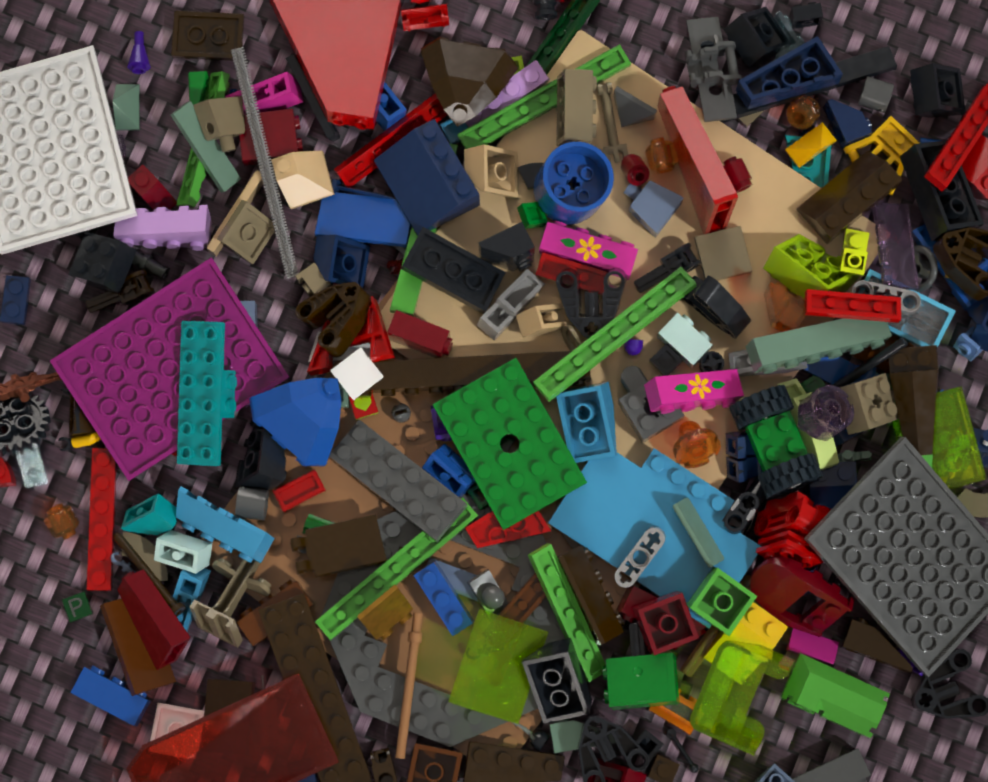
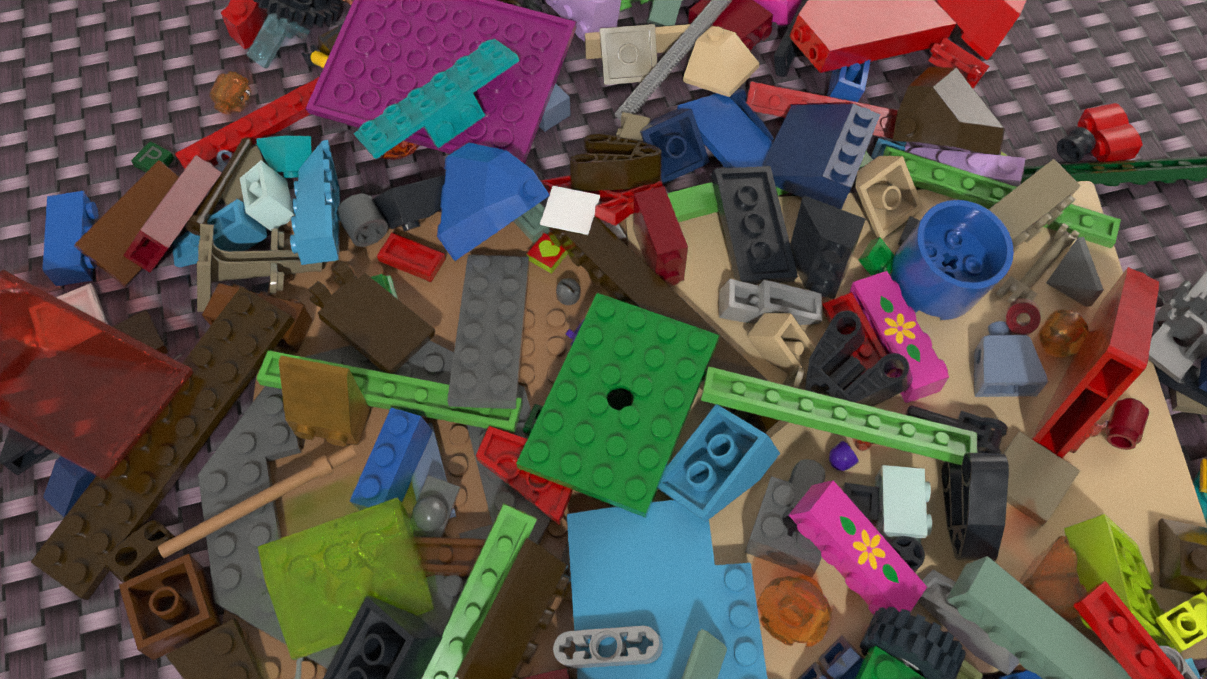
camera: 50 degrees right, 20 degrees down
blue brick [422,444,476,498] -> none

